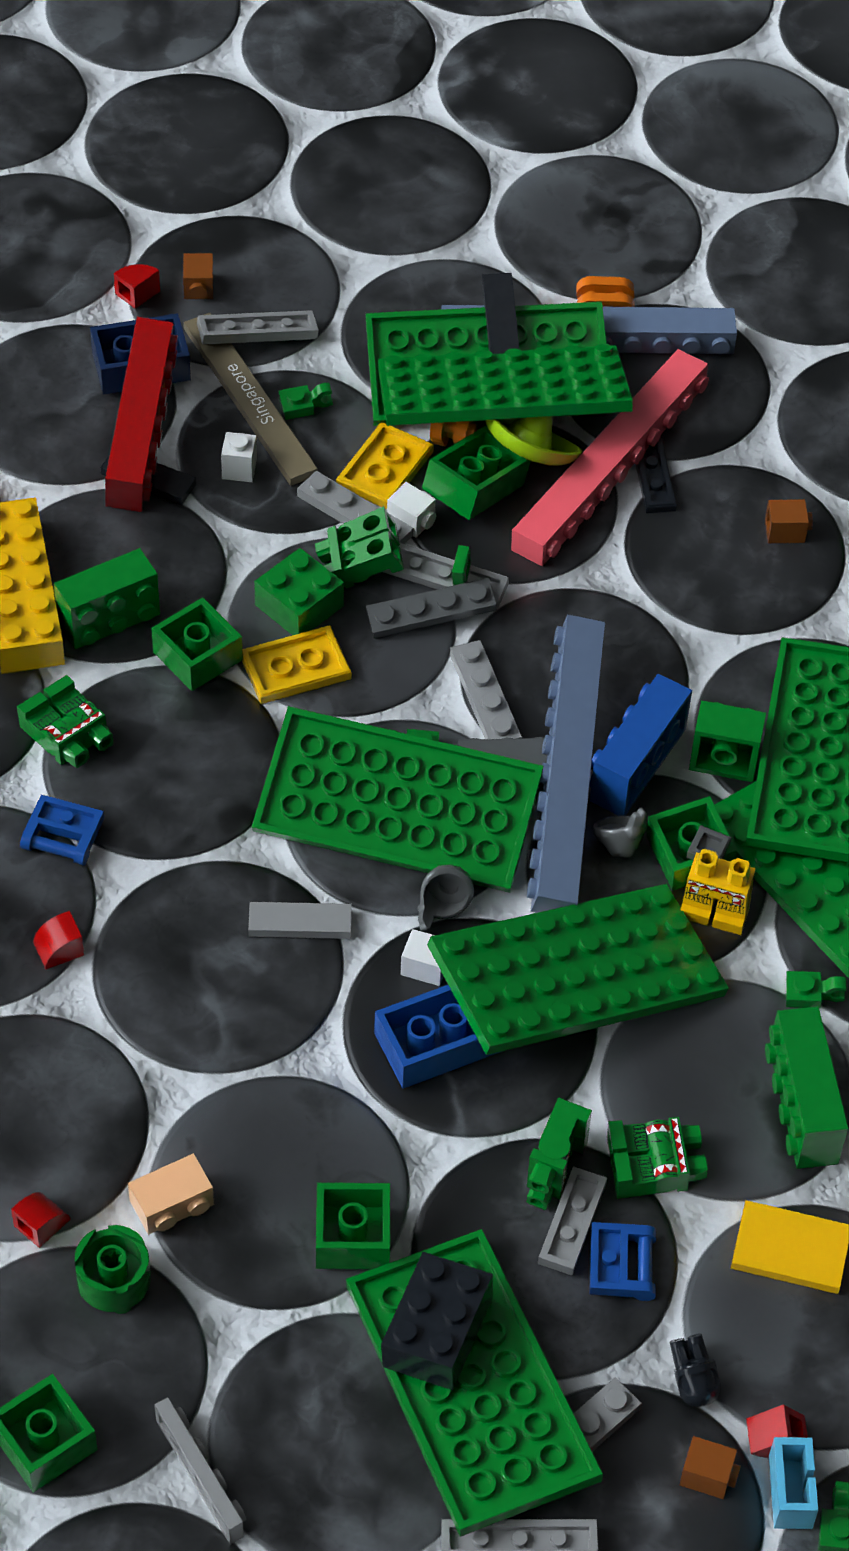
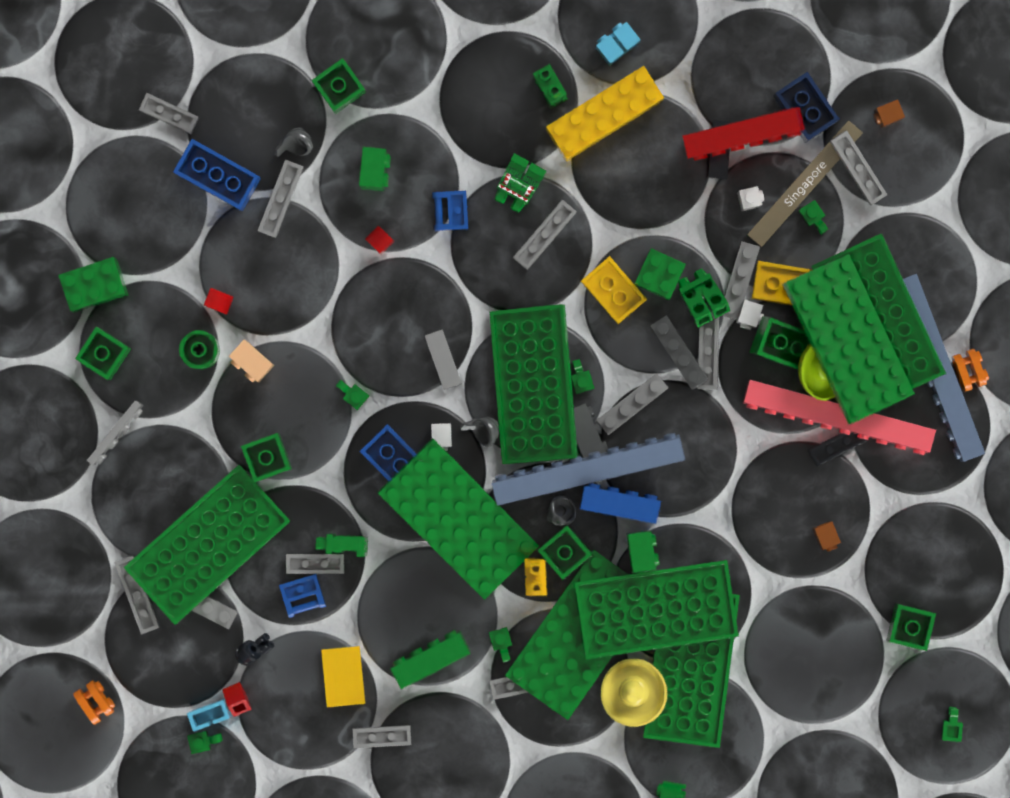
camera: 75 degrees right, 35 degrees up
green brick [54,548,160,649] -> none
red brick [114,264,160,309] -> none
green brick [151,597,243,691] -> none
black brick [381,1252,493,1390] -> none
green tile [452,545,471,586] -> none
black tile [482,273,519,354] -> none
green hips [607,1117,708,1199] -> none
dark orange brick [679,1436,741,1499] -> none
dark grey tile [687,825,732,860] -> none
none -> green plate [336,380,370,411]
none -> light grey tile [513,199,577,270]

